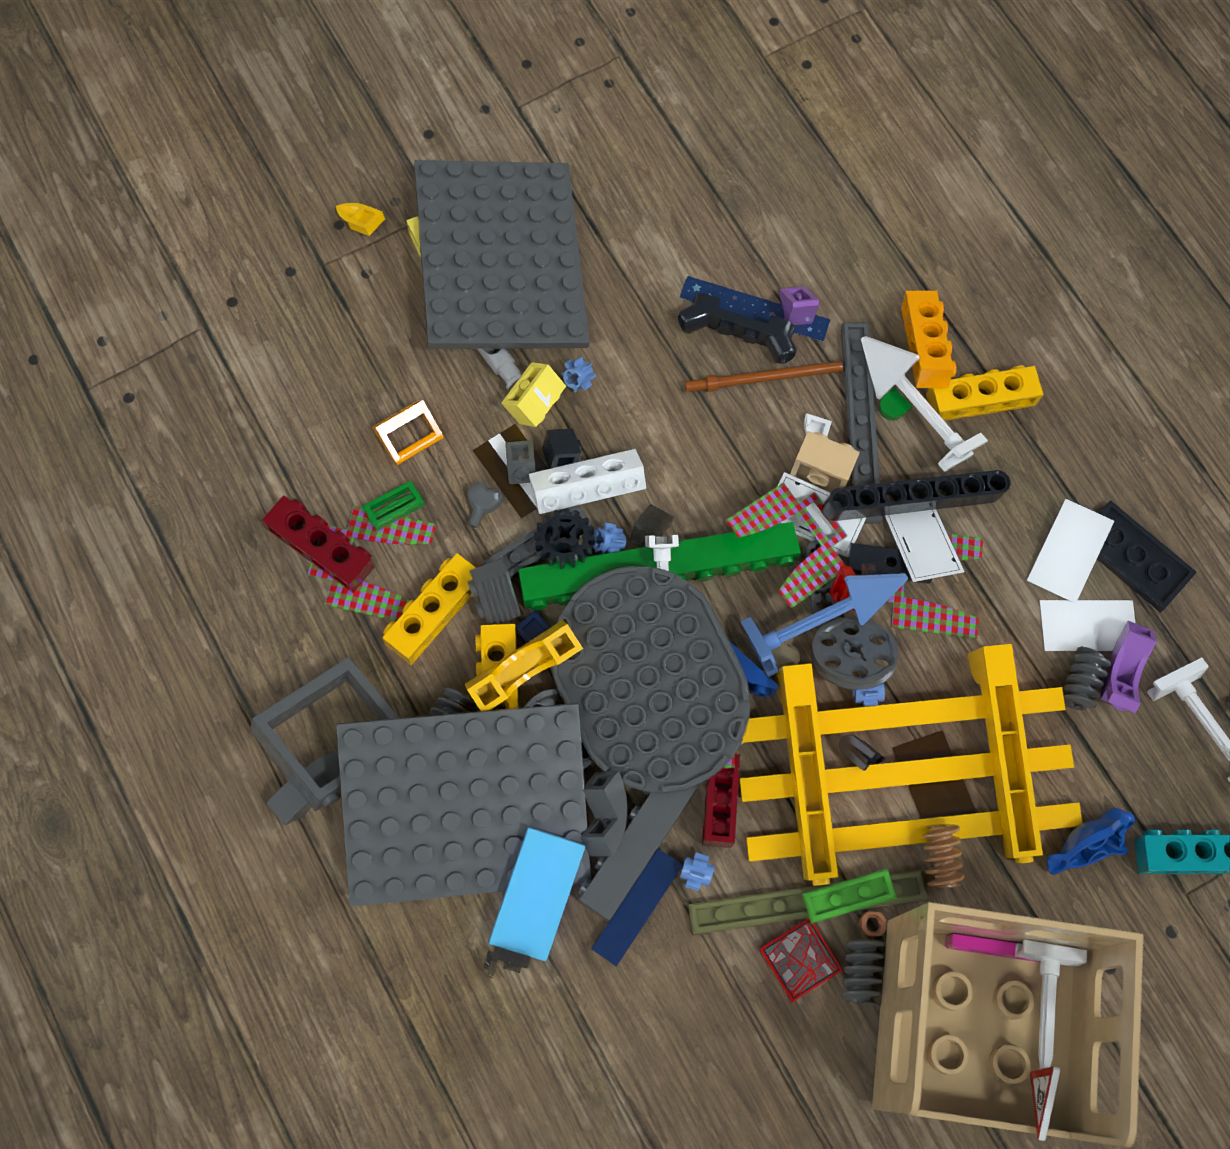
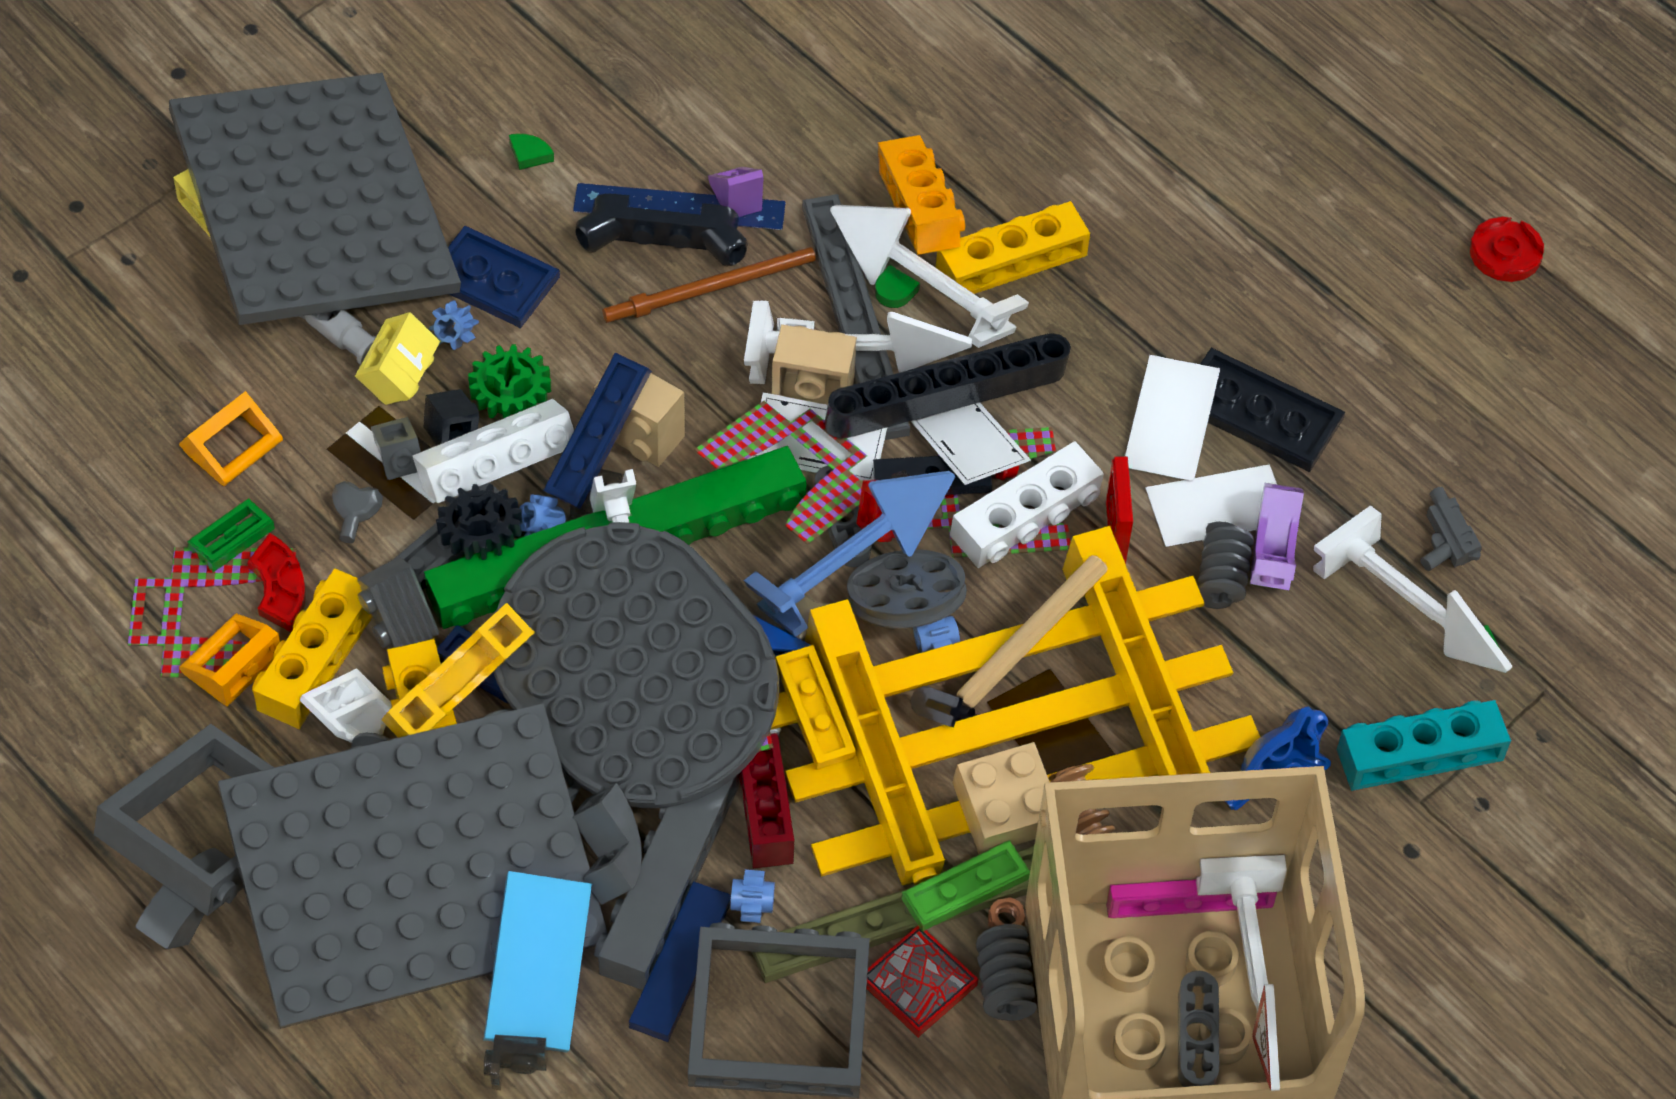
camera: 10 degrees left, 15 degrees down
dark red brick [262,495,374,593] -> none
yellow plate [336,203,385,236] -> none
none -> light orange tile [179,613,280,707]
none -> red tile [247,533,306,632]
none -> white slope [300,668,392,743]
none -> dark blue tile [448,226,560,328]
none -> green gear [468,344,551,419]
none -> green tile [509,134,554,170]
none -> dark blue tile [543,353,652,509]
none -> tan brick [594,373,685,467]
none -> dark grey window [688,923,870,1098]
none -> white piece [744,301,972,384]
none -> yellow plate [775,645,856,770]
none -> white brick [950,441,1104,568]
none -> tan brick [952,742,1050,855]
none -> tan axle [957,555,1108,708]
none -> red tile [1105,456,1133,564]
none -> dark grey beam [1178,971,1219,1087]

